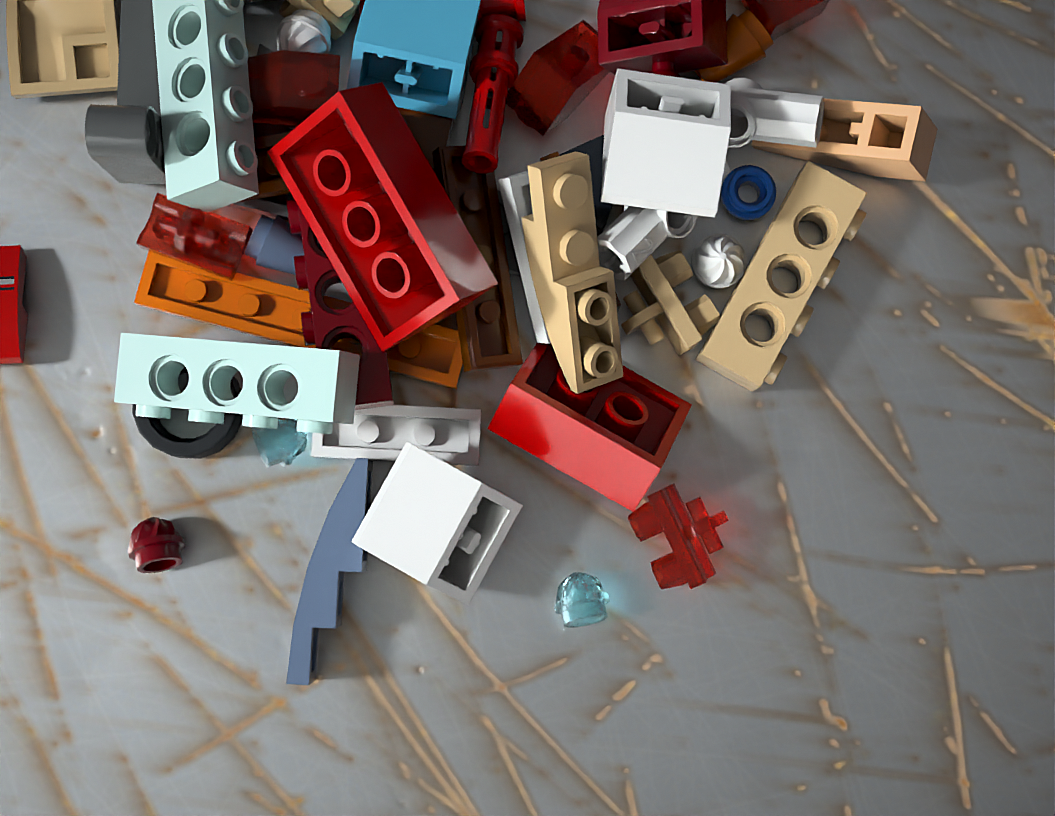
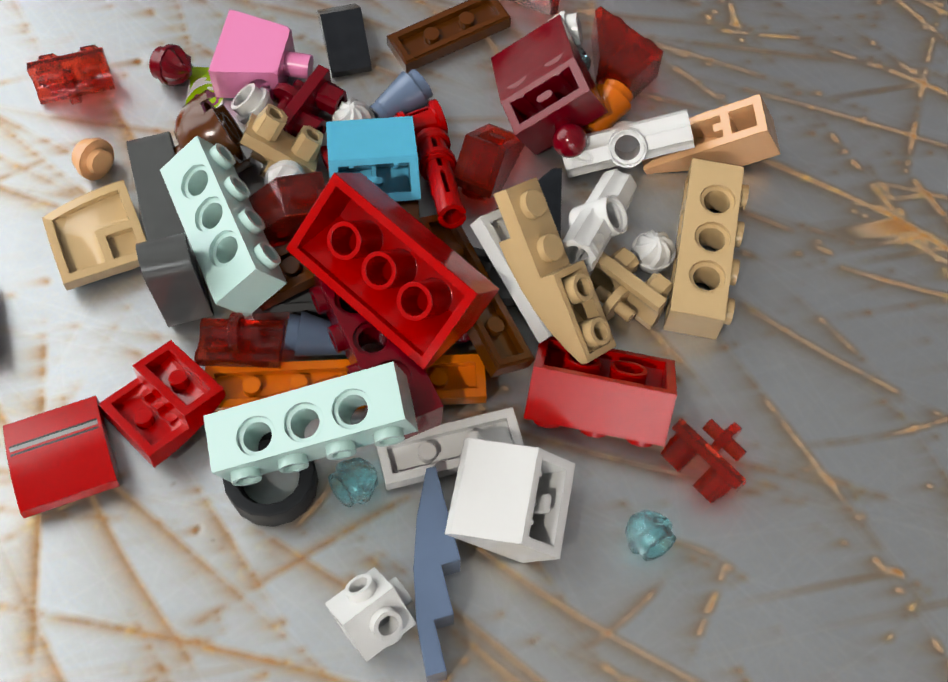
camera: 15 degrees left, 20 degrees down
dark red plate [128,517,185,573] -> none
white slope [601,68,731,218] -> none
blue plate [721,165,776,220] -> none
none -> red slope [98,340,226,468]
none -> white brick [325,567,416,662]

